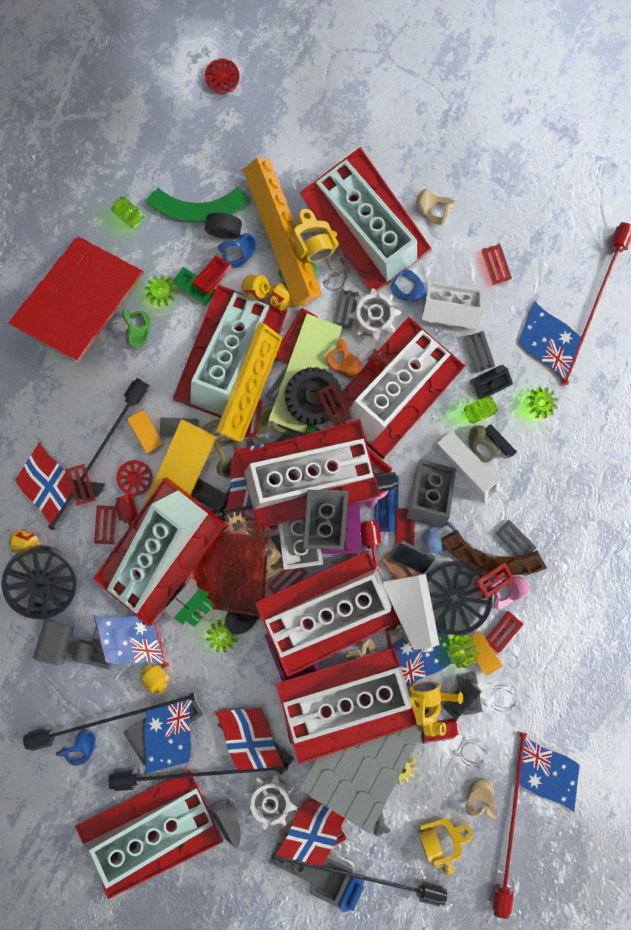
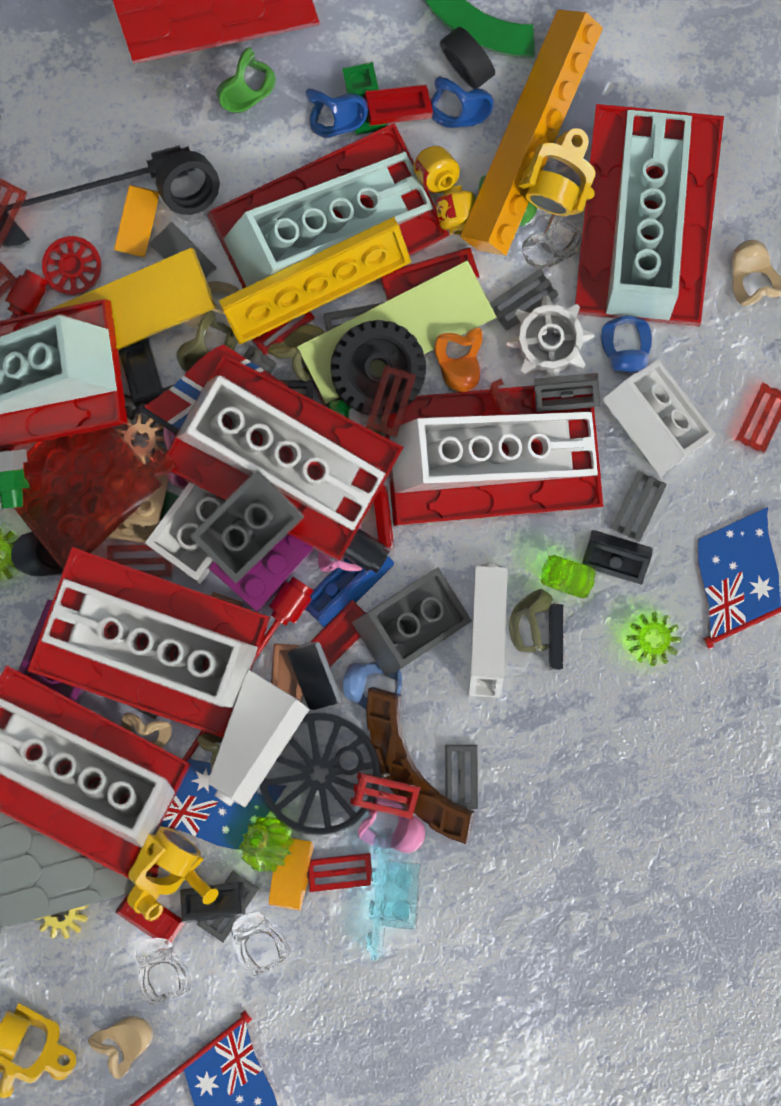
camera: 45 degrees right, 0 degrees up
clear neon green gear [145,274,178,307] -> none
none -> black tyre [156,151,220,215]
none -> blue piece [306,88,368,138]
none -> clear light blue bracket [366,828,421,961]
none -> dark grey tile [534,373,601,412]

